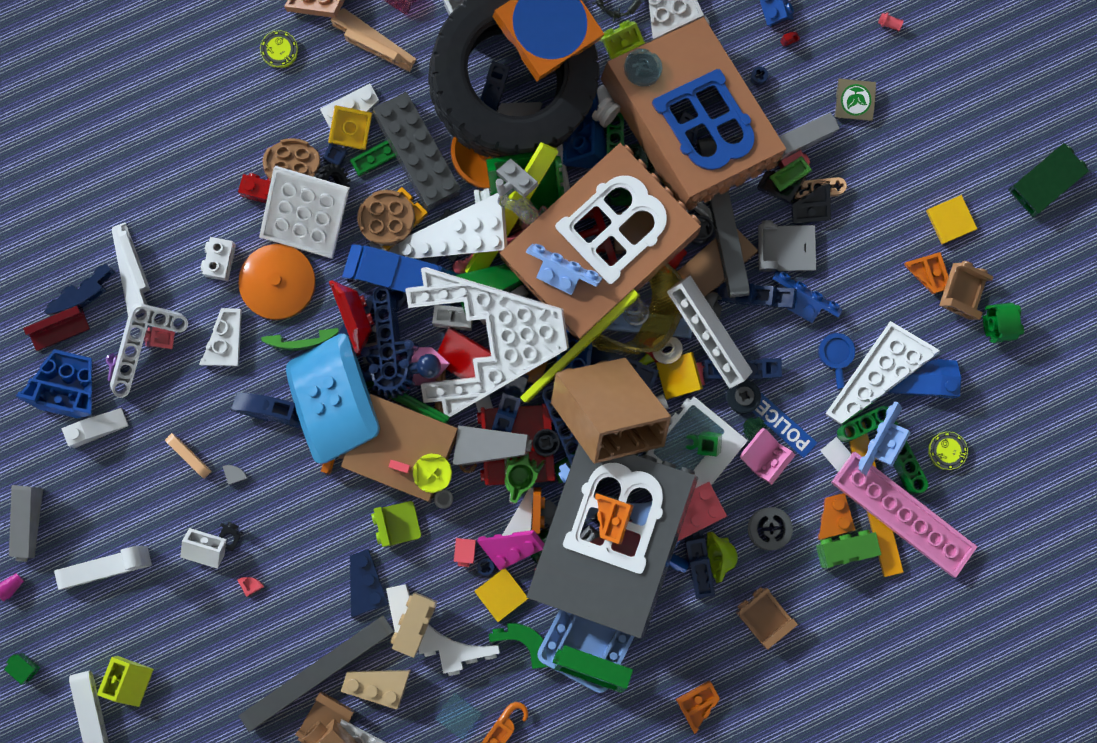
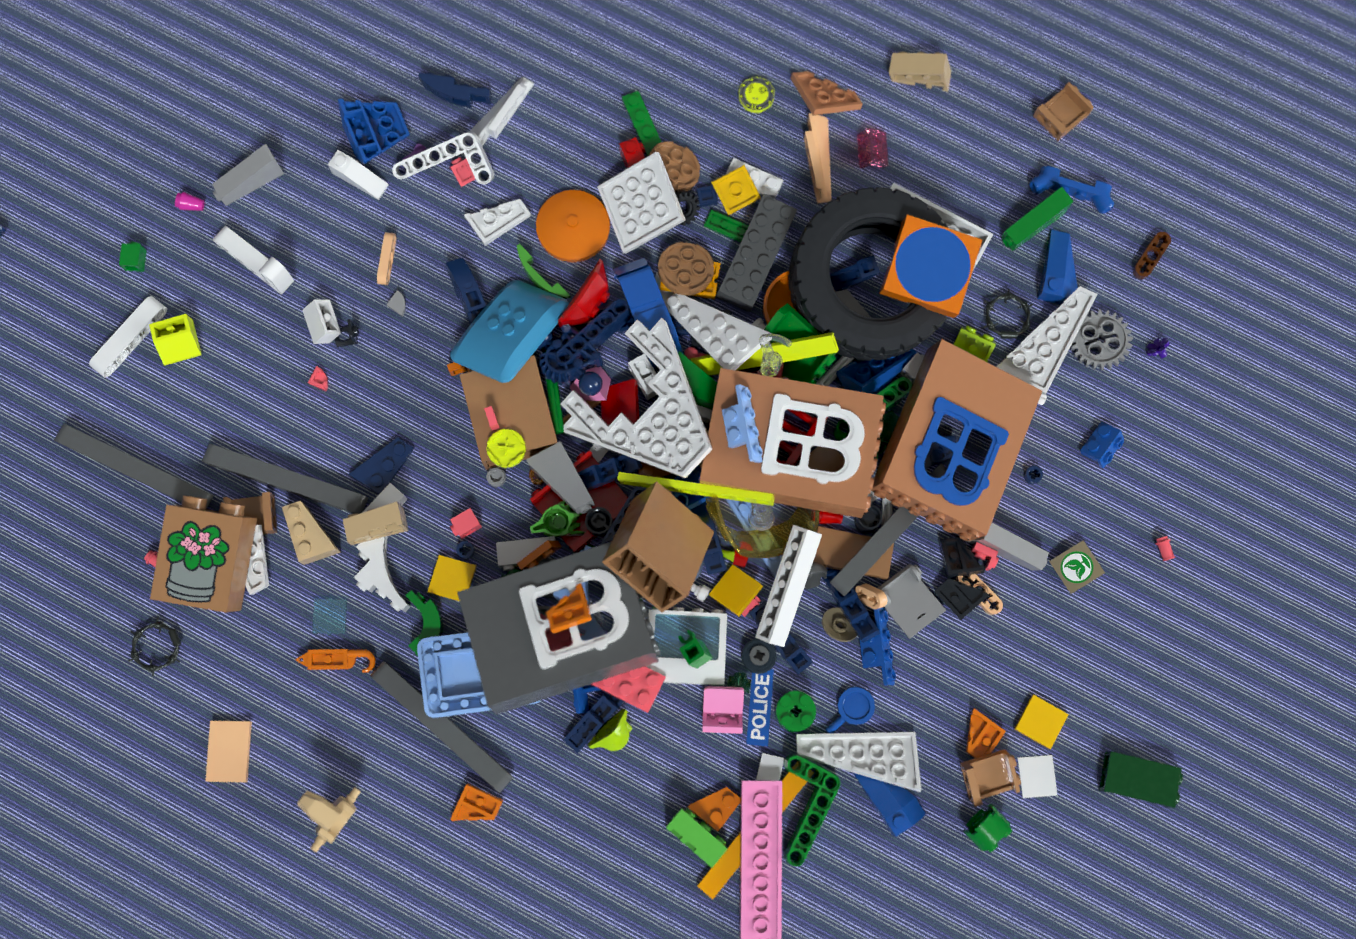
camera: 55 degrees right, 5 degrees down
dark red panel [23,306,90,351] -> none
white brick [201,237,236,281] -> none
lime bracket [371,501,421,547] -> none
dark pink wing [477,530,544,570] -> none
light grey plate [495,158,538,198] -> none
green window [552,645,633,693] -> none
white wheel [592,97,621,127] -> none
clear light blue tile [623,49,663,86] -> none
white piece [653,336,683,364] -> none
medium nougat panel [736,587,798,650] -> none
dark grey wheel [747,507,793,550] -> none
bright green tile [770,156,812,191] -> none
red tile [780,32,800,47] -> none
light blue bracket [858,401,910,475] -> none
tile [928,432,968,470] -> none
none -> dark grey beam [370,661,514,793]
none -> green plate [622,91,661,157]
none -> green brick [774,691,816,732]
none -> dark tan dish [822,608,857,642]
none -> light nougat beam [855,583,887,609]
none -> white sticker [1018,755,1057,798]

